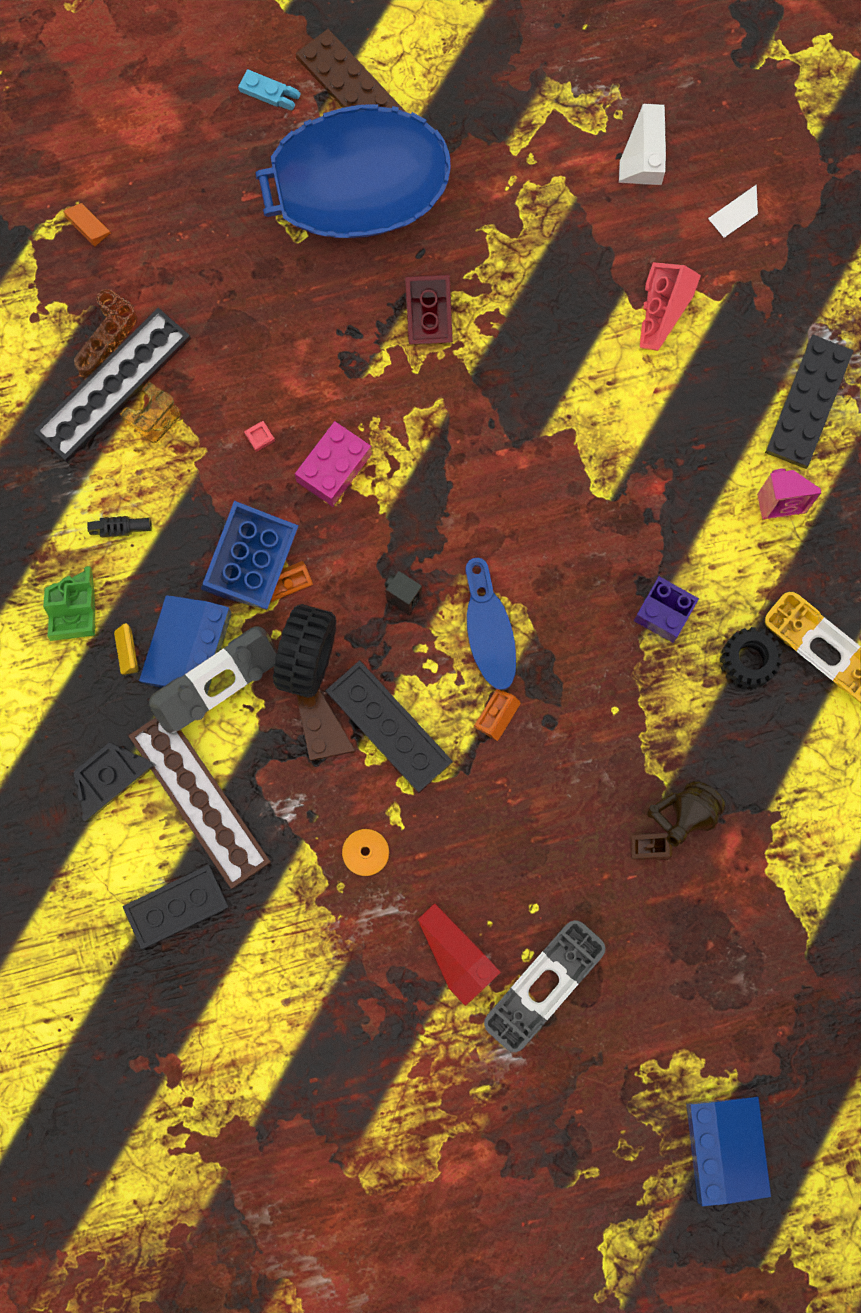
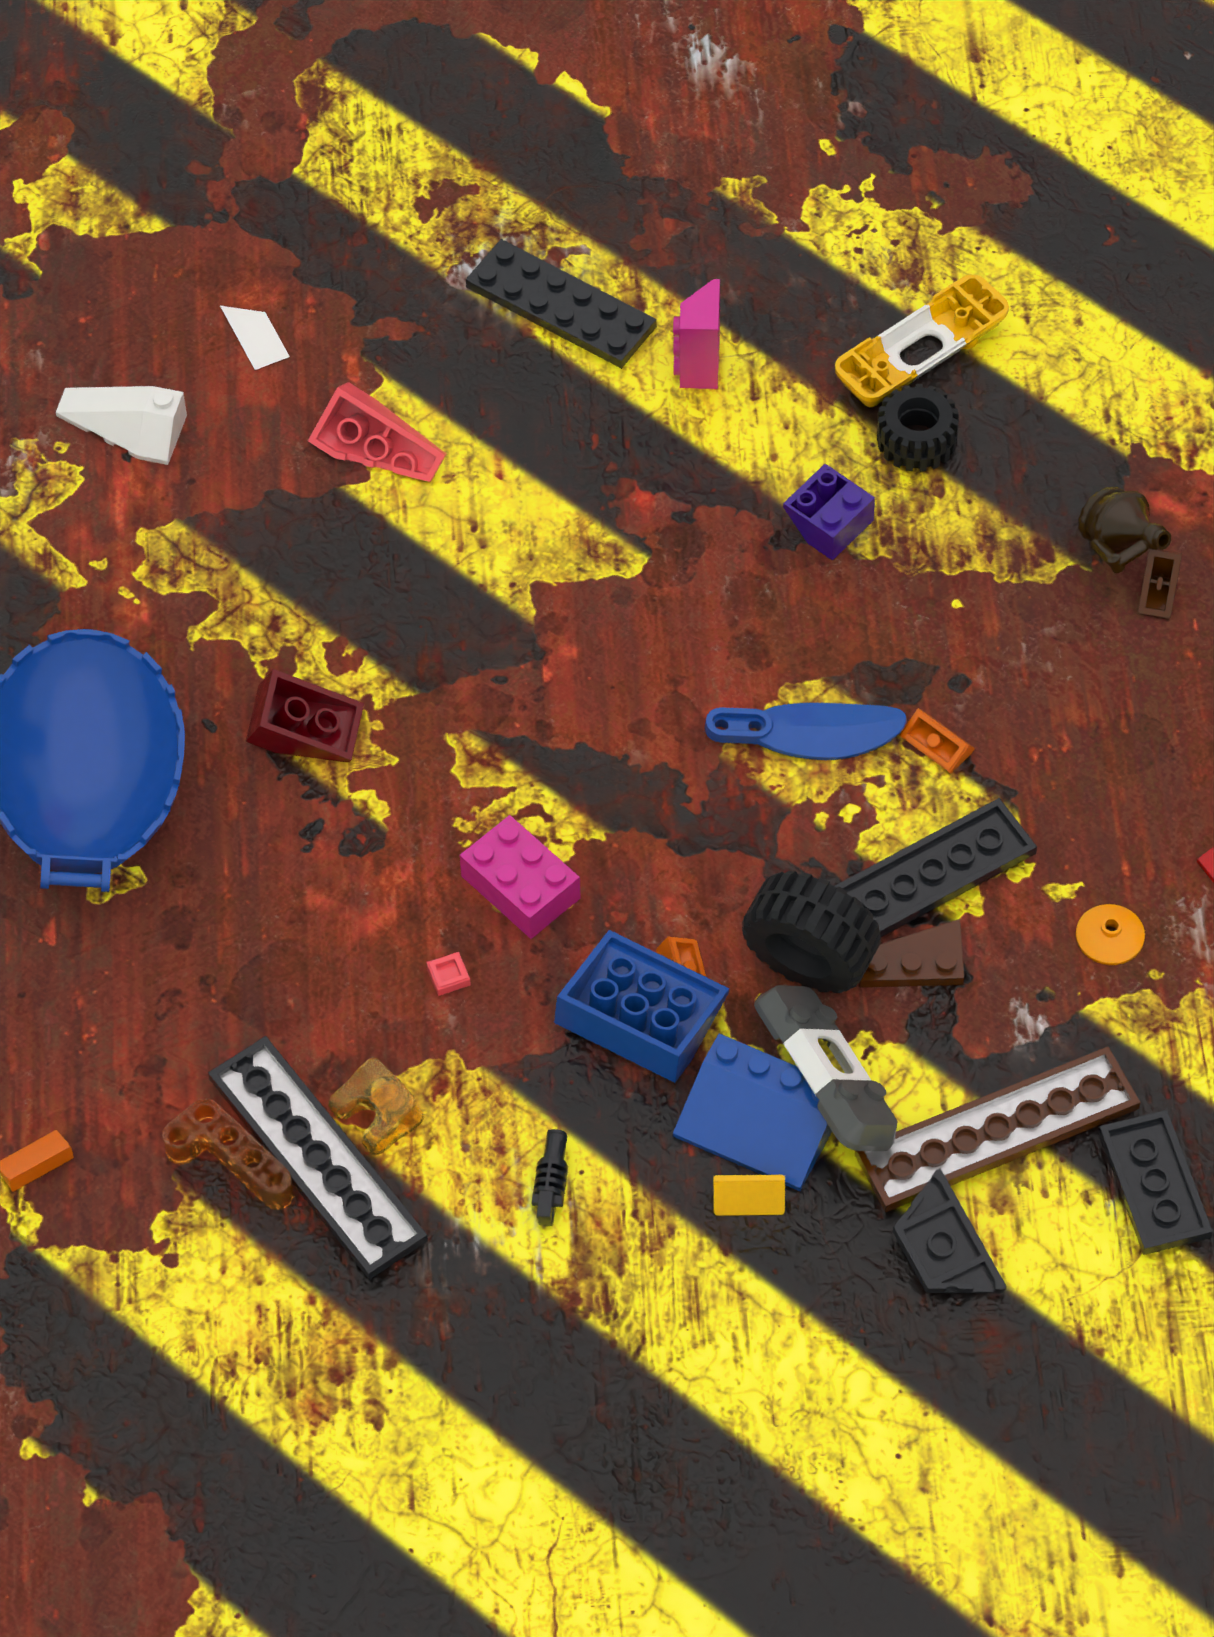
camera: 75 degrees left, 20 degrees down
bright green slope [43,566,95,641] -> none
pearl dark grey brick [385,571,422,615] -> none

